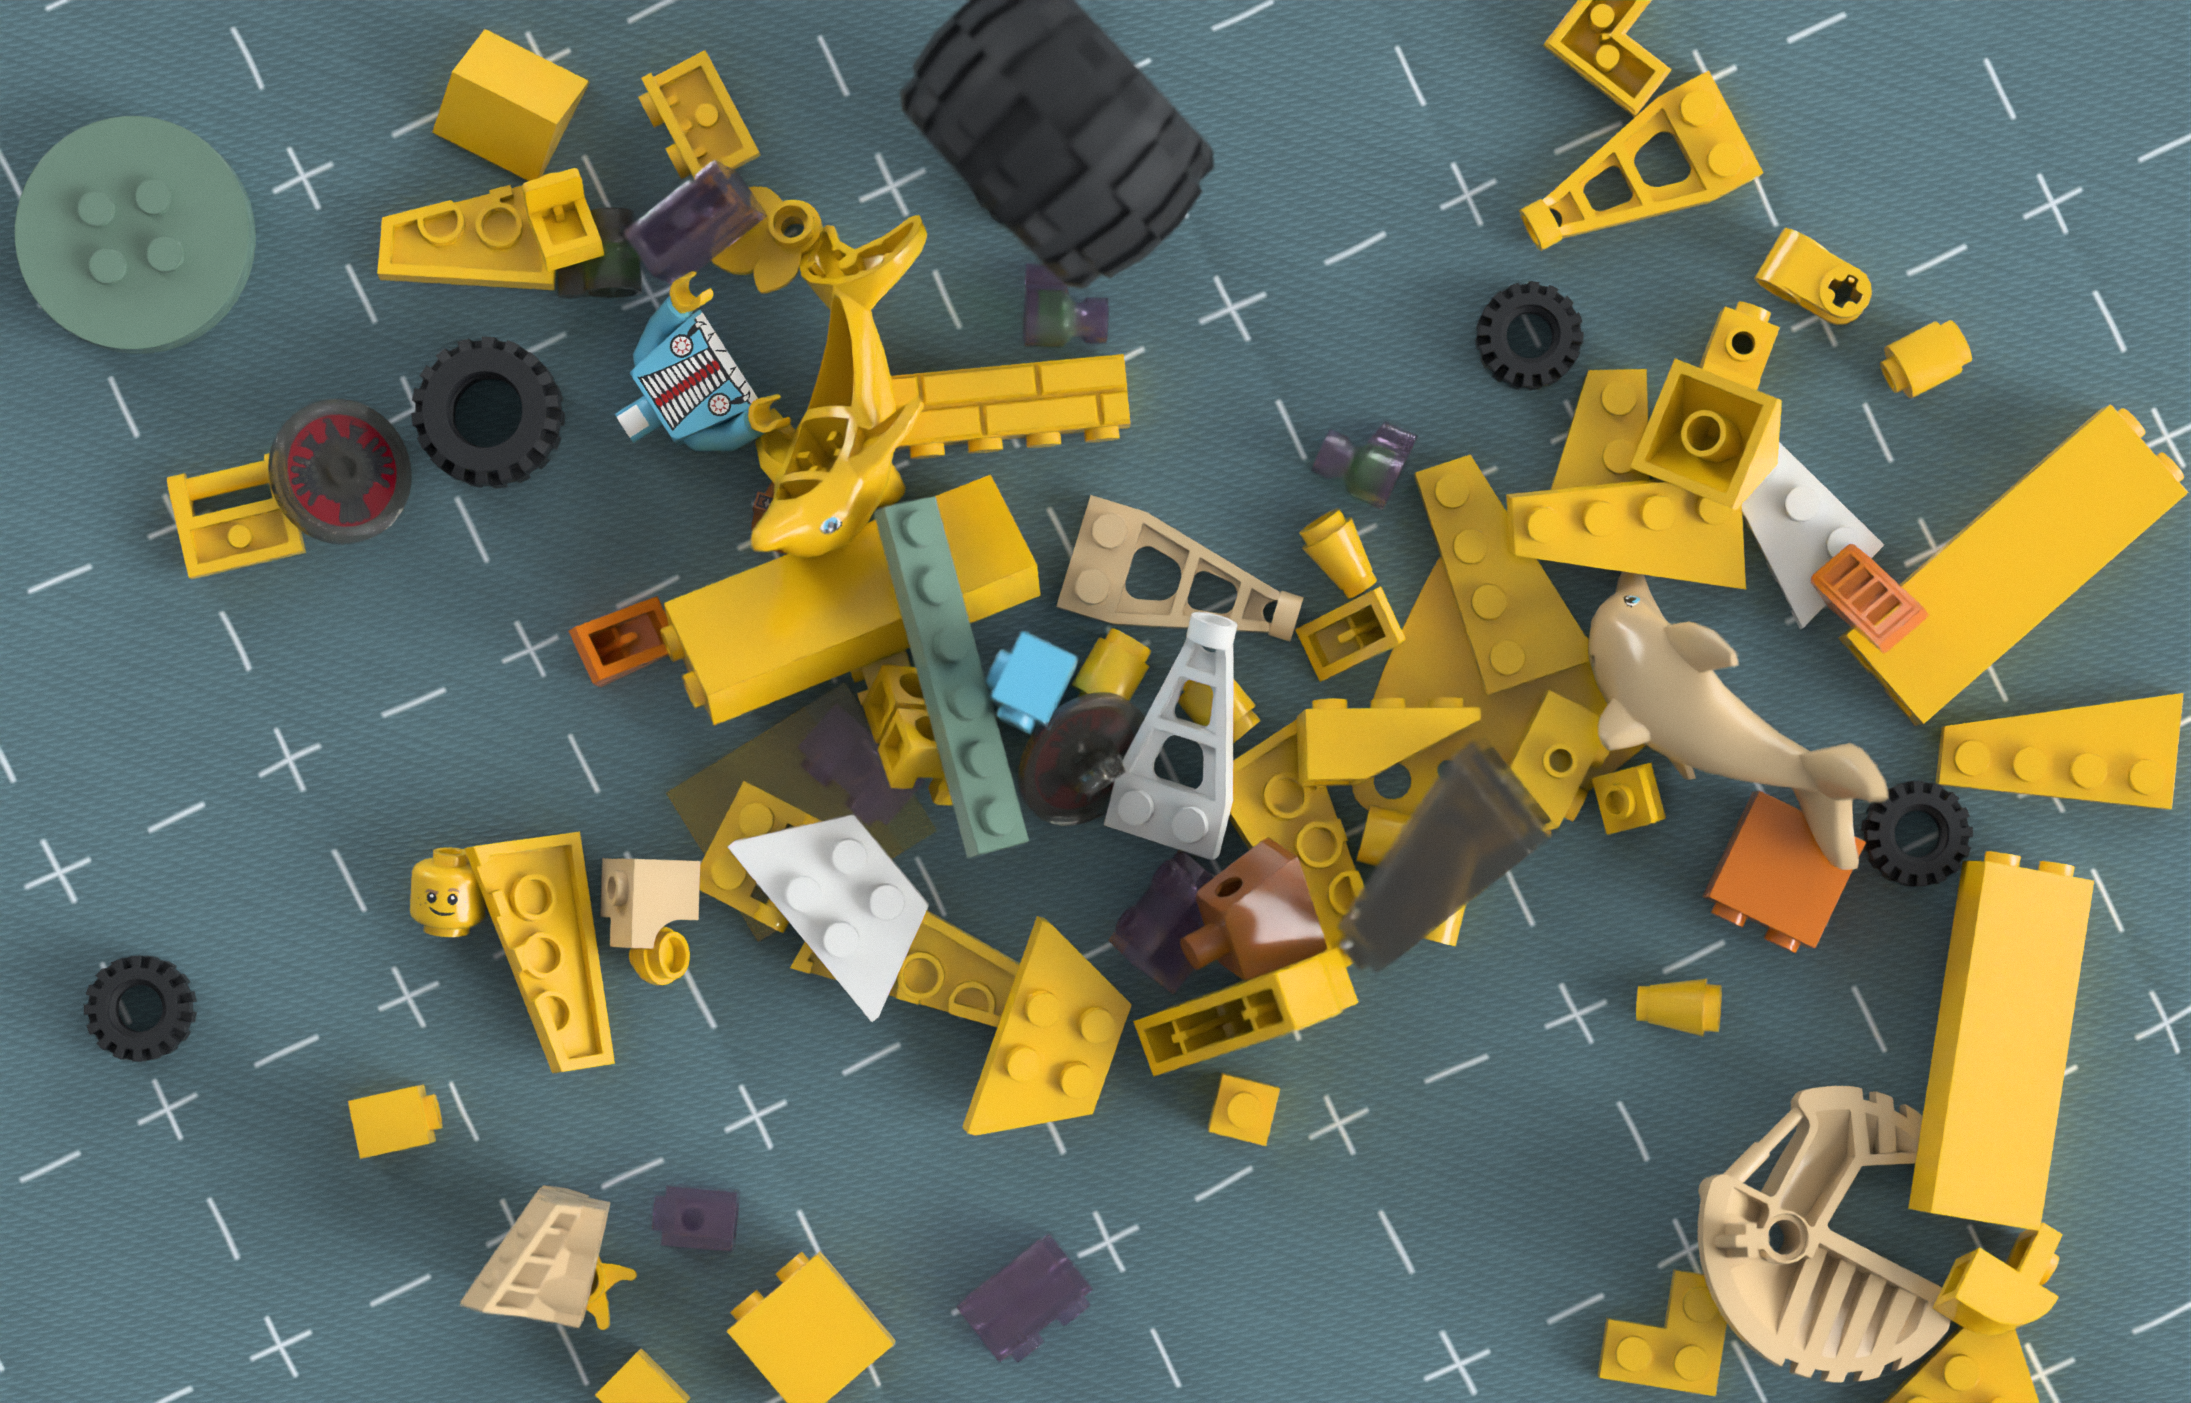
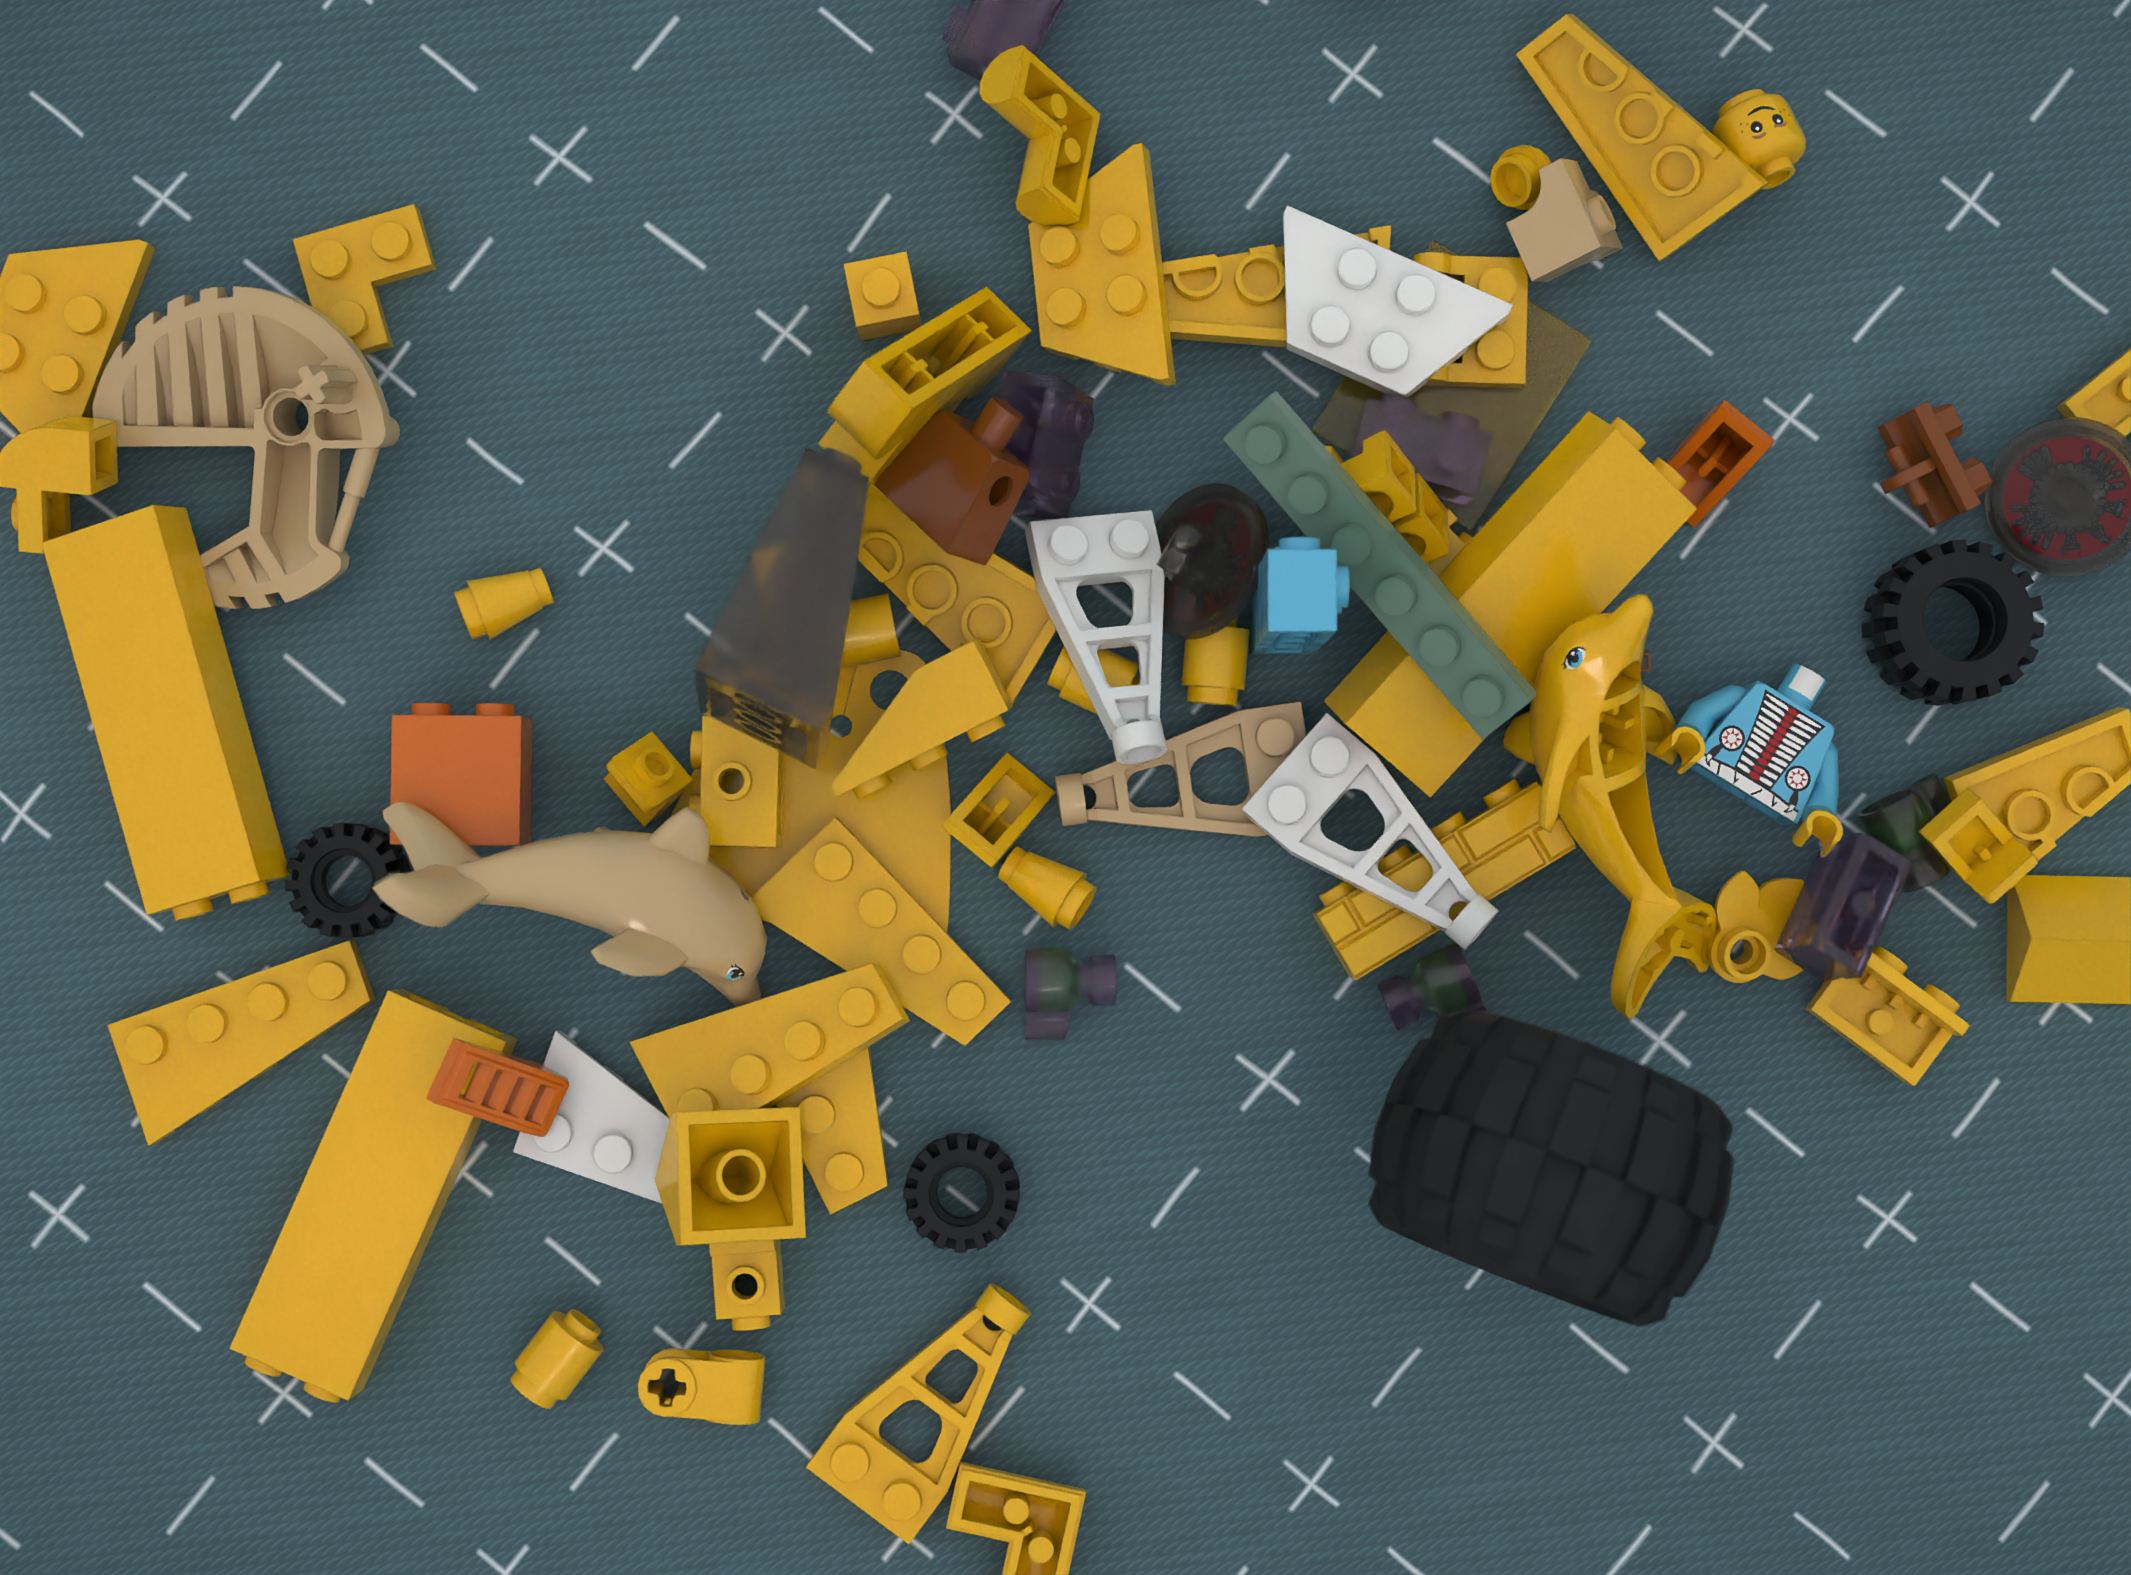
camera: 155 degrees right, 0 degrees up
none -> yellow brick [979,45,1101,226]
none -> white plate [1242,713,1499,950]
none -> dark orange hips [1878,401,1992,528]

